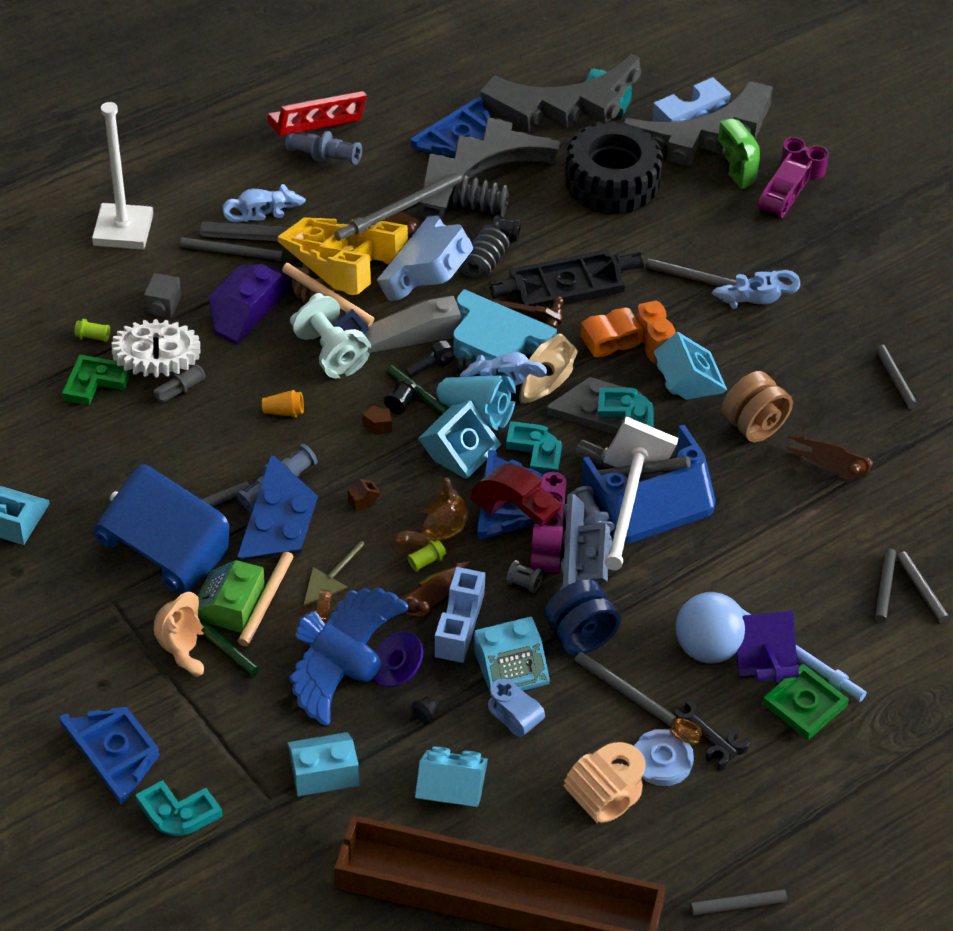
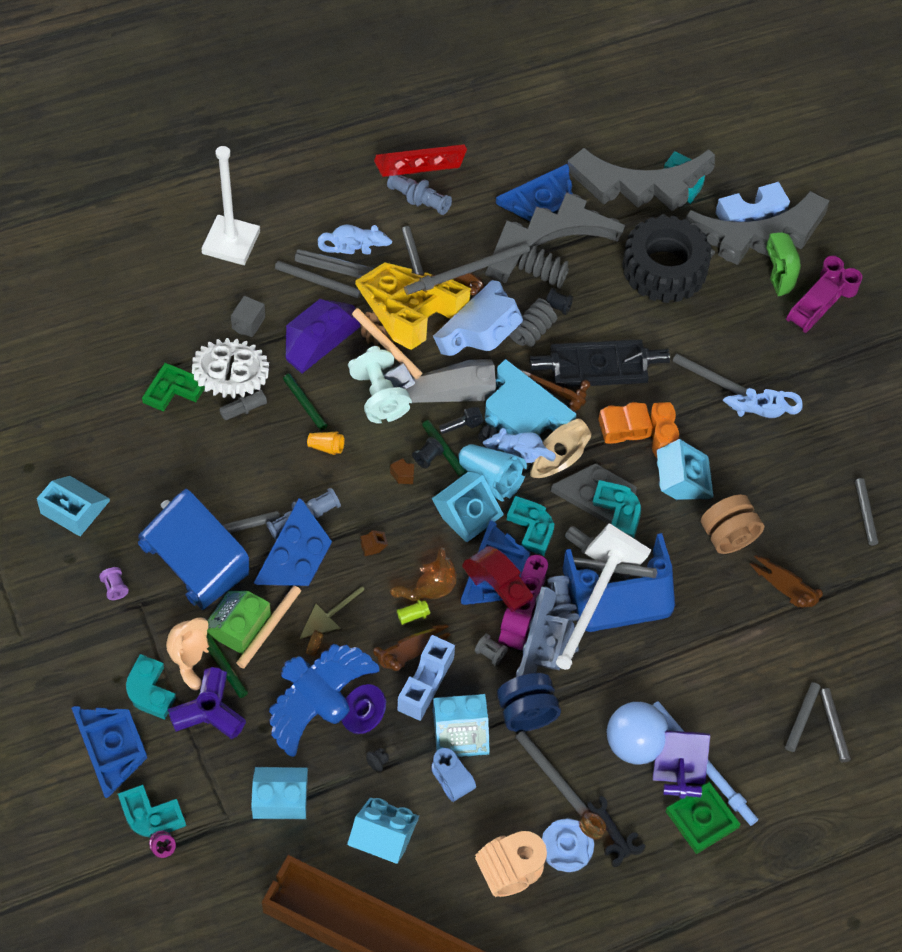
camera: 10 degrees right, 10 degrees up
lime pin [74,319,110,342] -> none
none -> medium lavender bush [99,567,129,600]
none -> teal plate [126,654,176,720]
none -> magenta bush [149,830,176,858]
none -> dark purple piece [168,667,246,739]
none -> dark green bar [283,374,327,431]
none -> dark grey bar [402,226,424,275]

